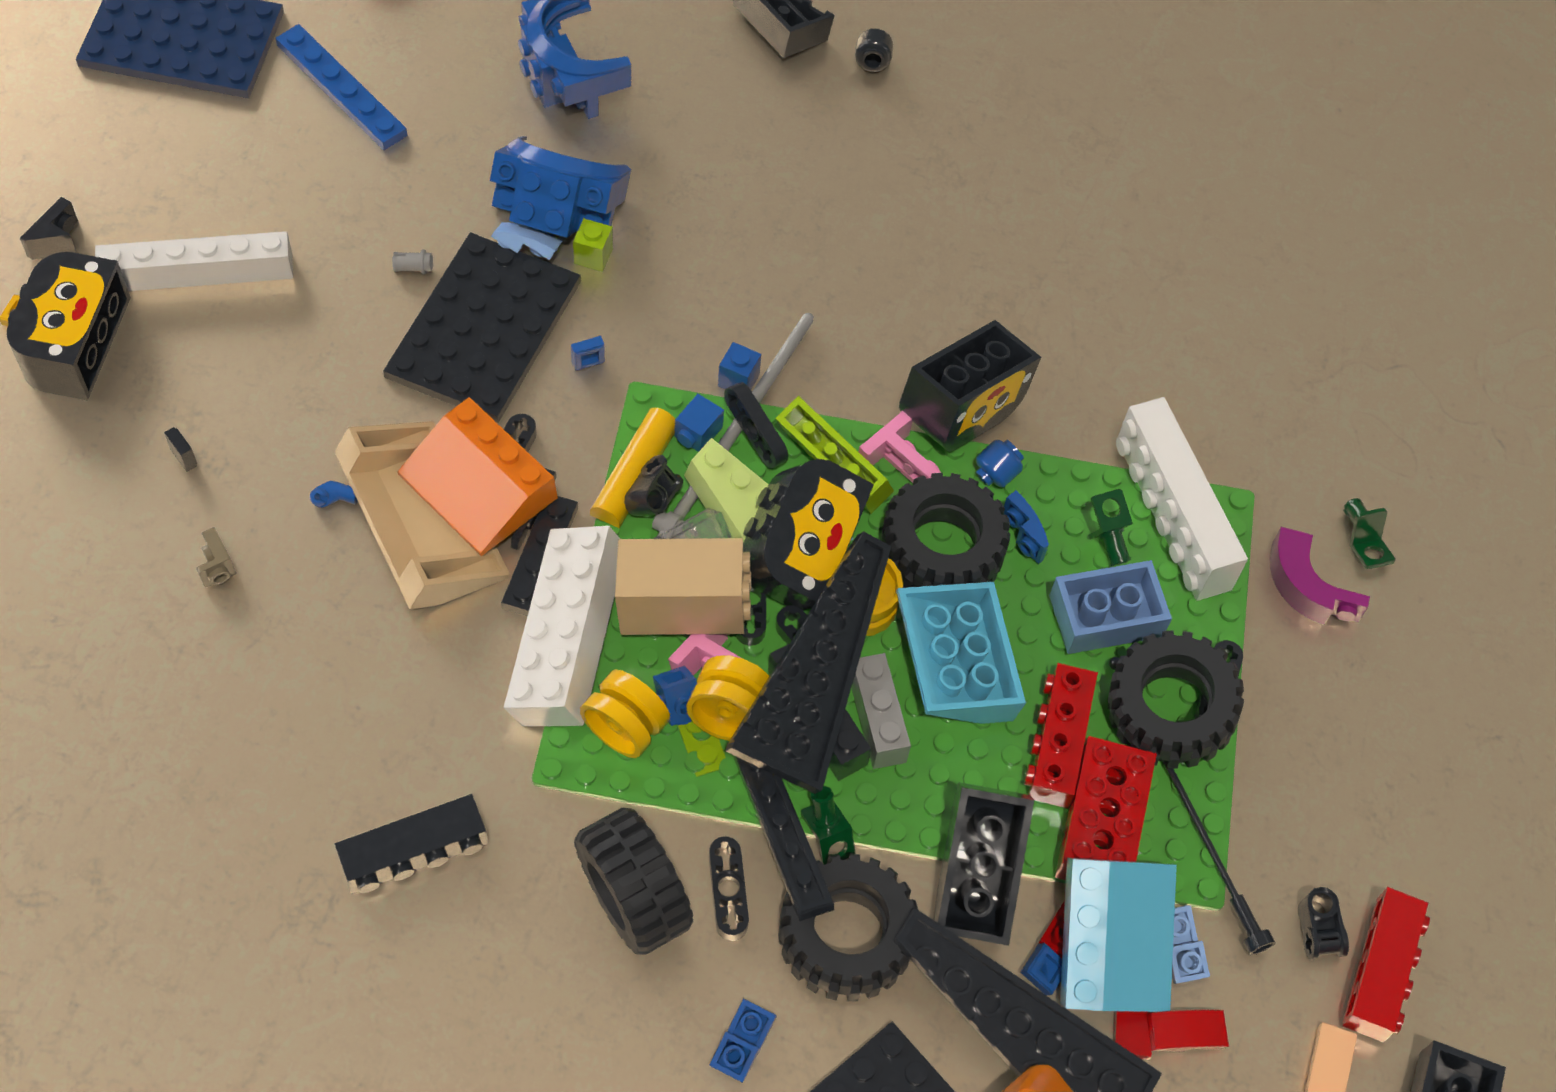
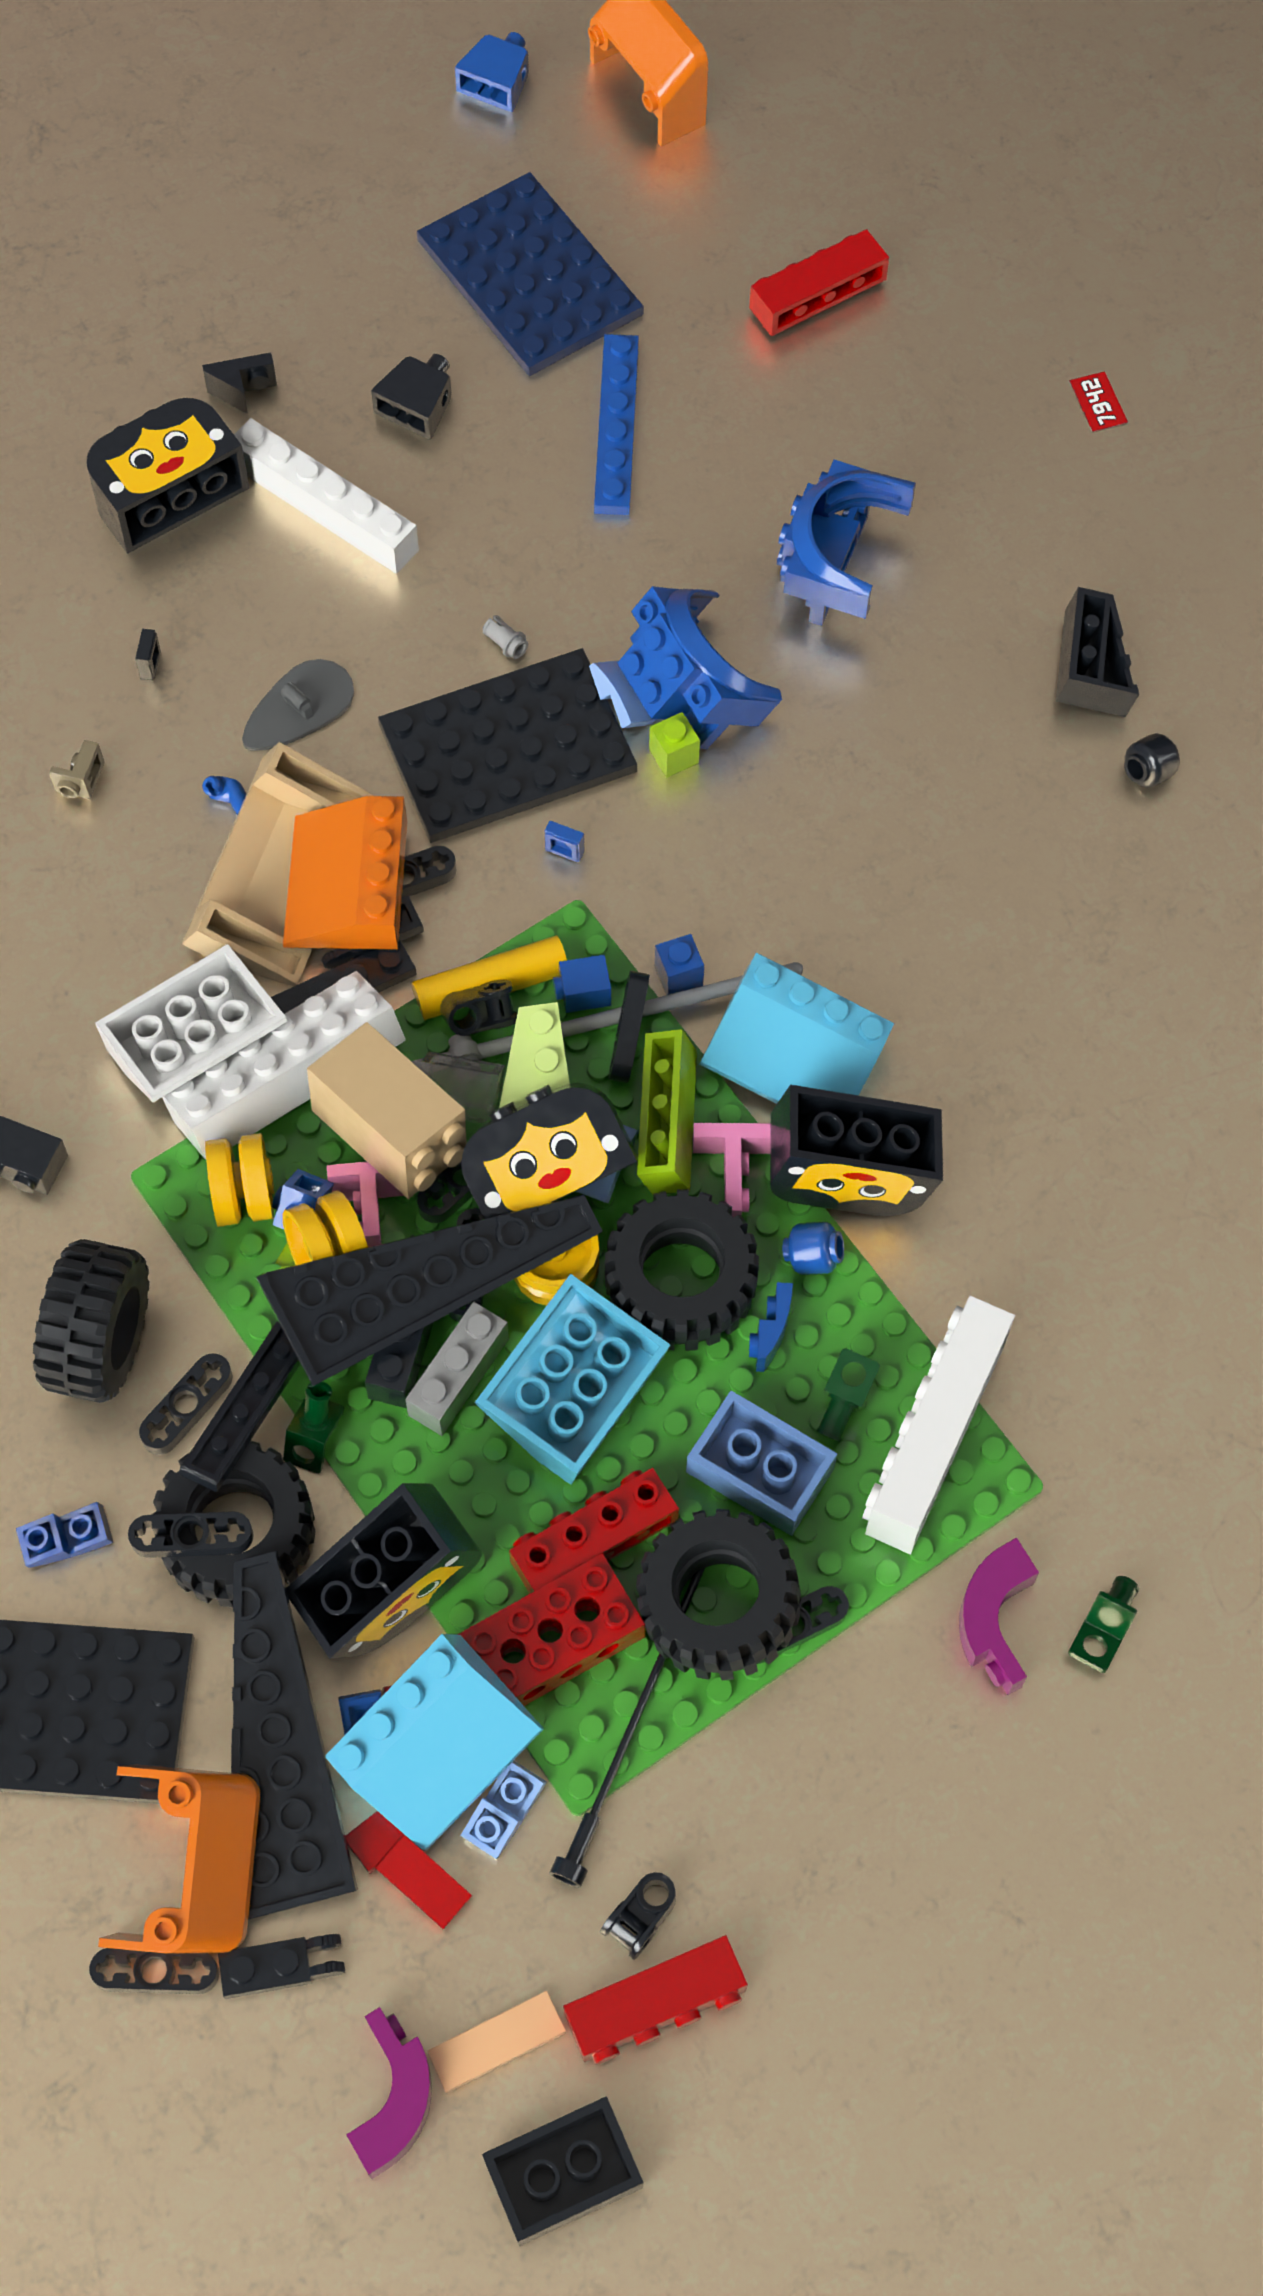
camera: 50 degrees right, 5 degrees up
none -> white slope [95,944,288,1102]
none -> black beam [128,1511,254,1558]
none -> dark grey shield [242,659,354,751]
none -> black torso [371,354,451,440]
none -> medium azure slope [699,952,894,1104]

